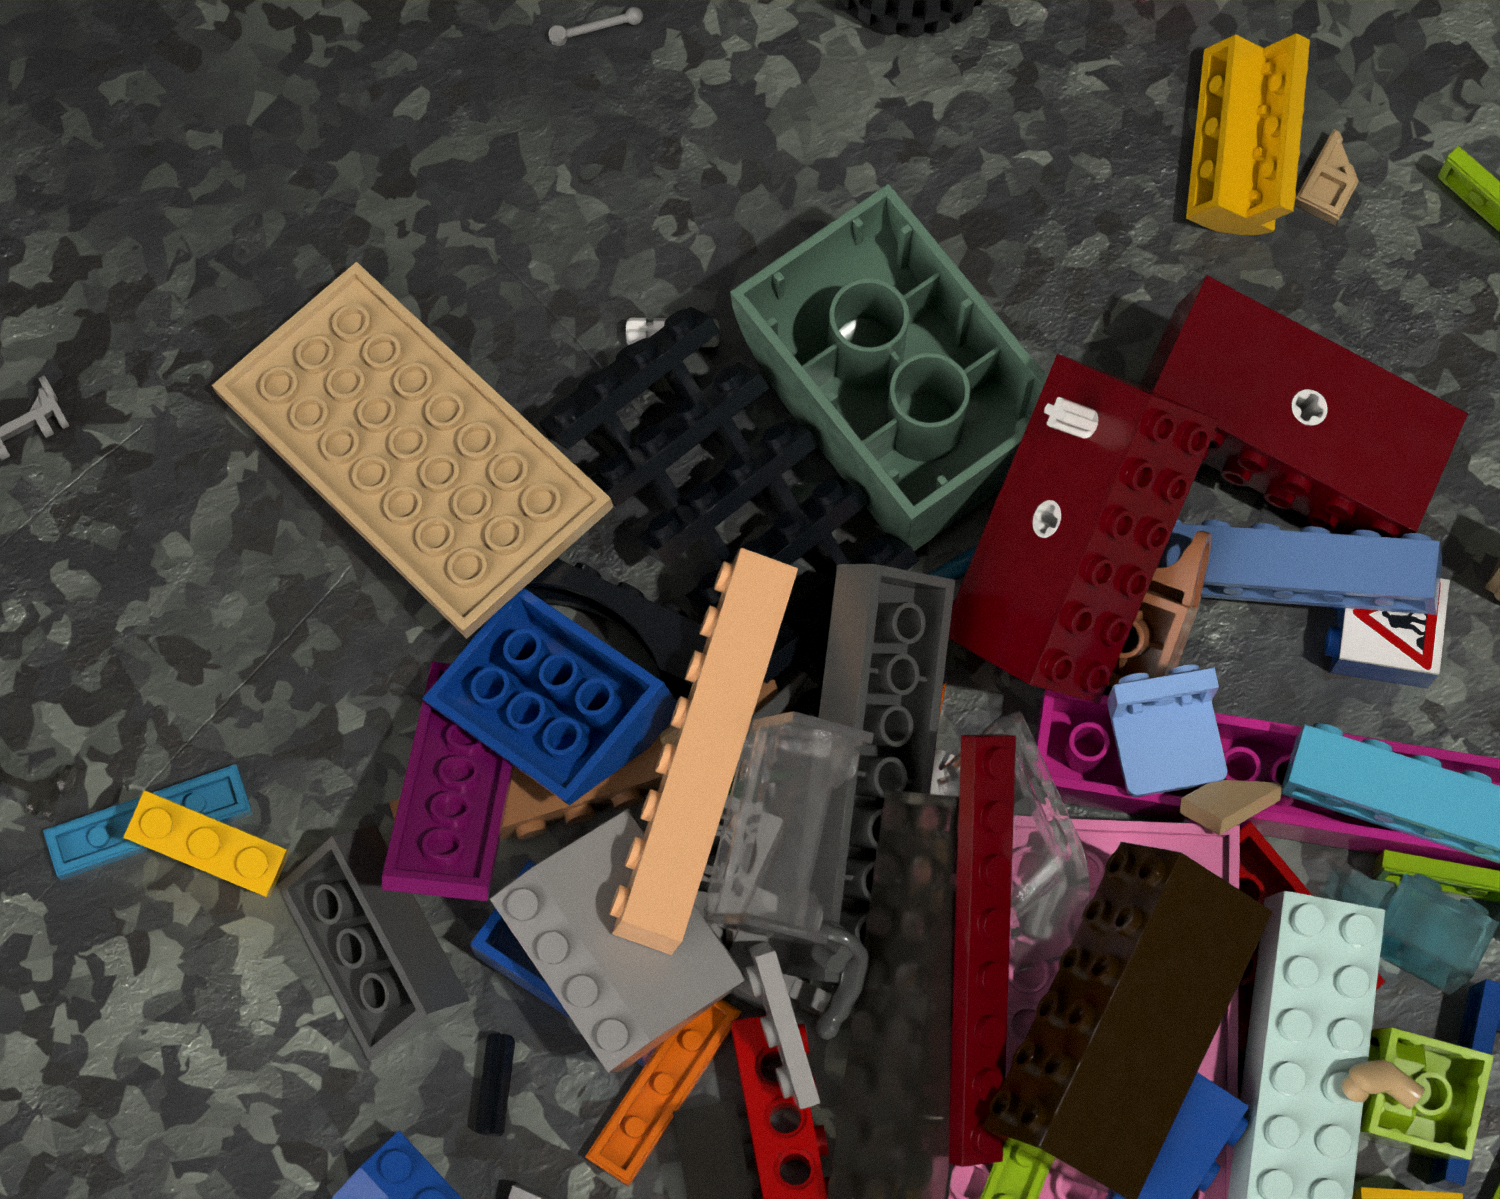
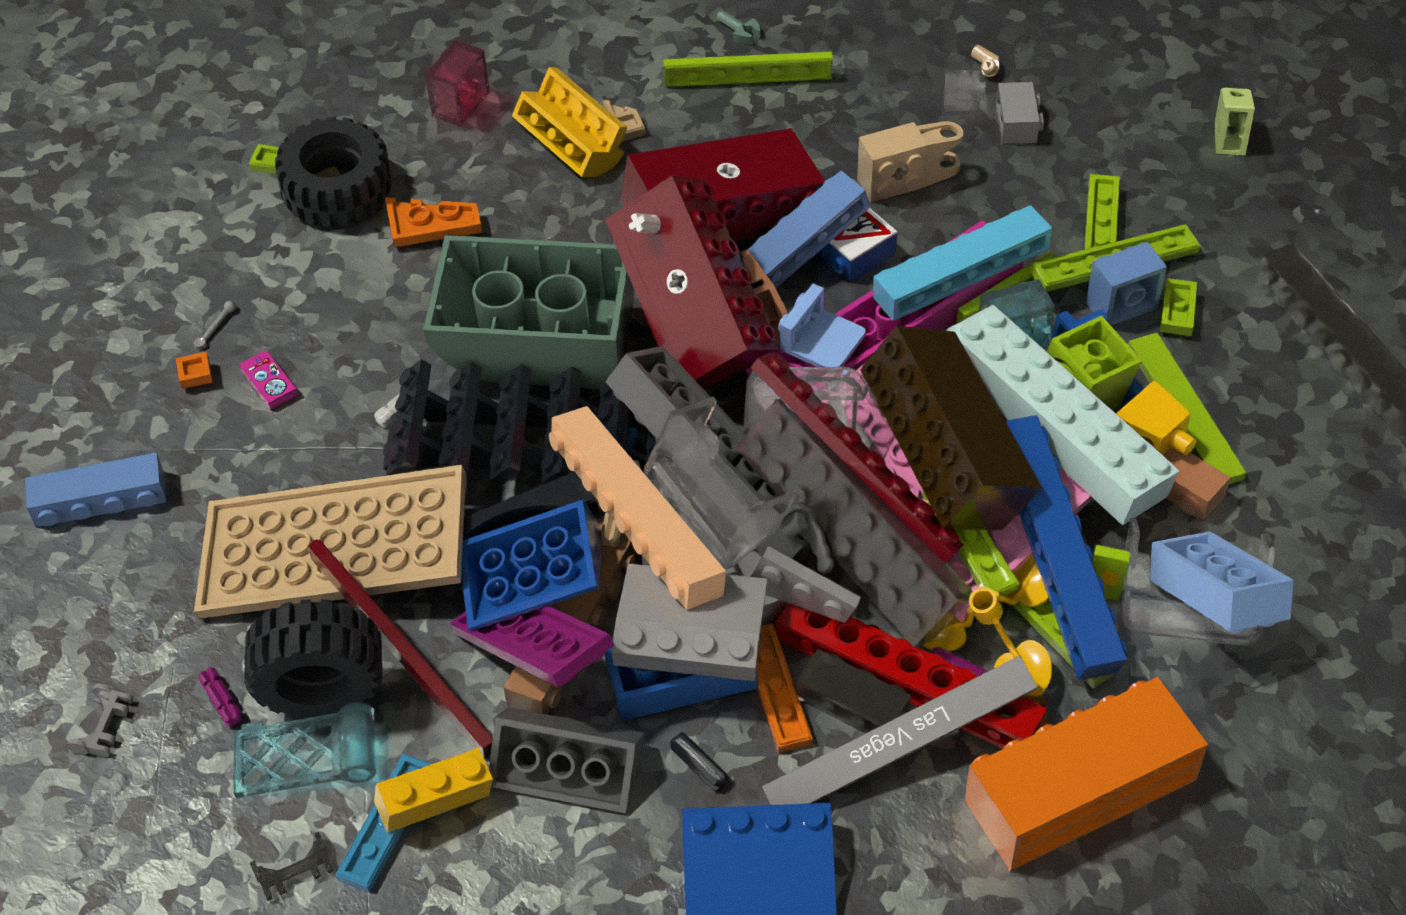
camera: 45 degrees left, 20 degrees down
tan tile [1180,780,1282,835] -> none
tan arm [1342,1060,1425,1109] -> none
none -> medium blue brick [25,452,167,527]
none -> orange plate [176,351,213,389]
none -> magenta axle [198,667,243,727]
none -> clear light blue piece [233,702,376,798]
none -> dark pink tile [239,350,298,410]
none -> black tyre [244,599,382,719]
none -> dark red tile [308,539,493,760]
none -> orange wing [385,197,482,247]

